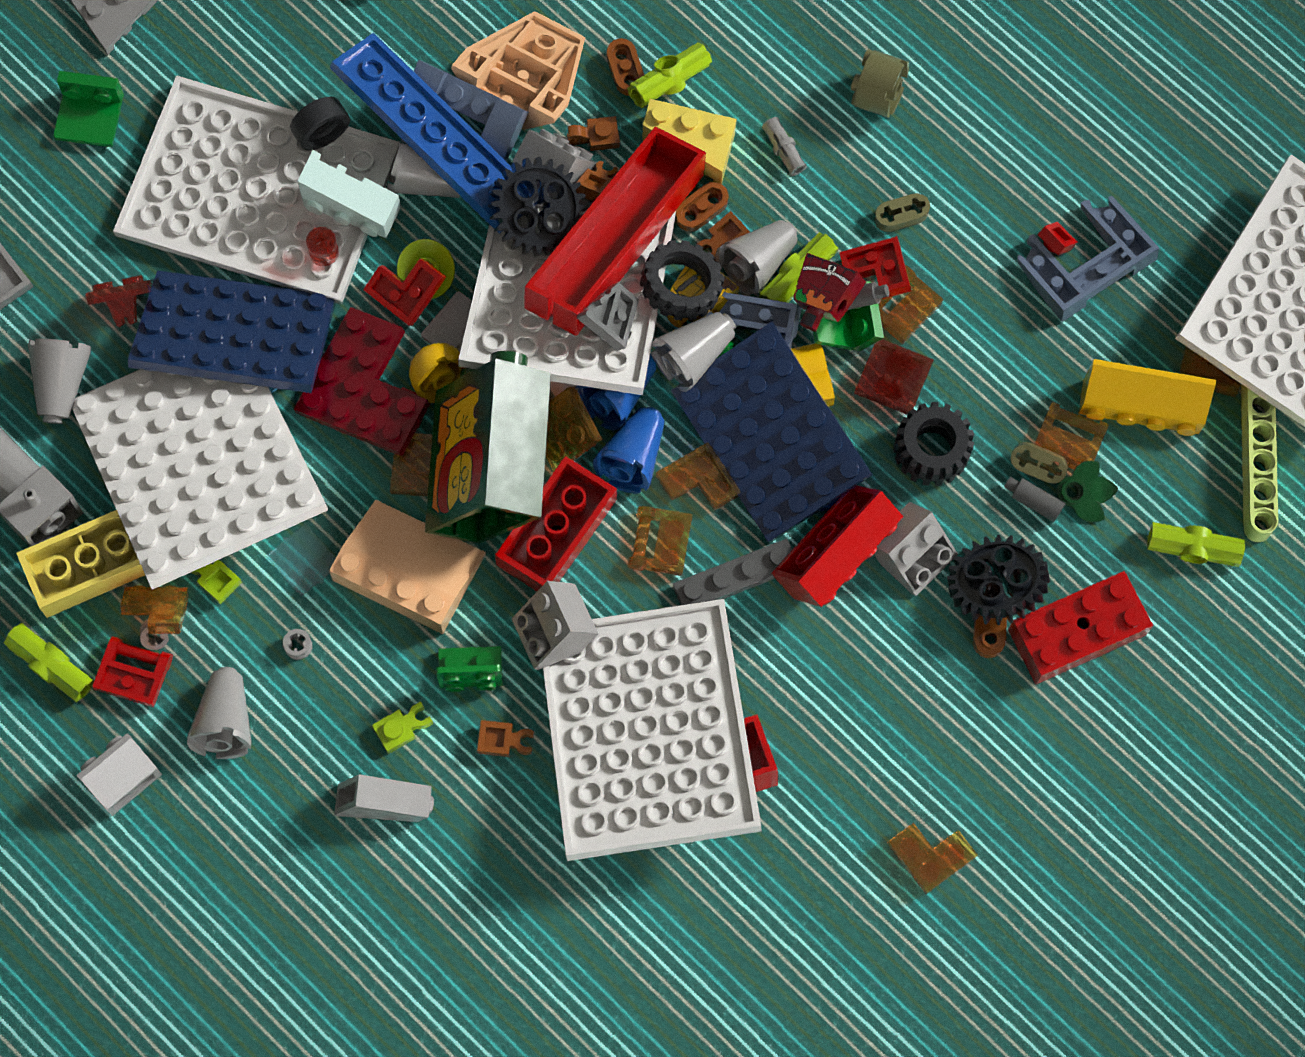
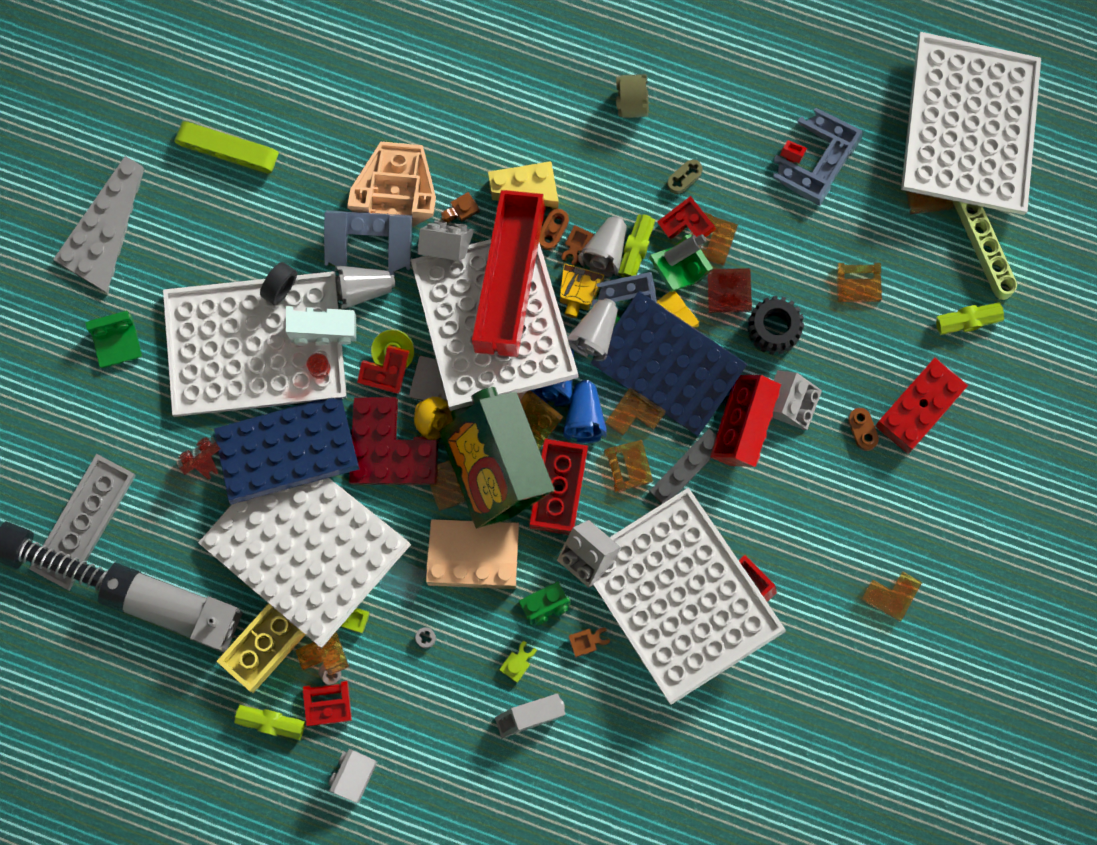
camera: 20 degrees left, 5 degrees up
light grey cone [28,339,91,424] -> none
light grey cone [187,667,252,759] -> none
blue plate [330,32,537,234] -> none
black gear [488,157,587,257] -> none
dark orange plate [576,161,618,201] -> none
dark grey wing [577,282,639,351] -> none
dark orange plate [607,38,644,96] -> none
lime piece [627,42,712,108] -> none
black tyre [640,240,724,321] -> none
light grey pin [762,117,807,176] -> none
dark red torso [794,253,866,332] -> none
black gear [947,535,1050,625] -> none
dark grey cylinder [1004,477,1066,522] -> none
olive beam [1011,442,1068,484] -> none
dark green plate [1057,461,1118,522] -> none
yellow slope [1079,359,1216,436] -> none

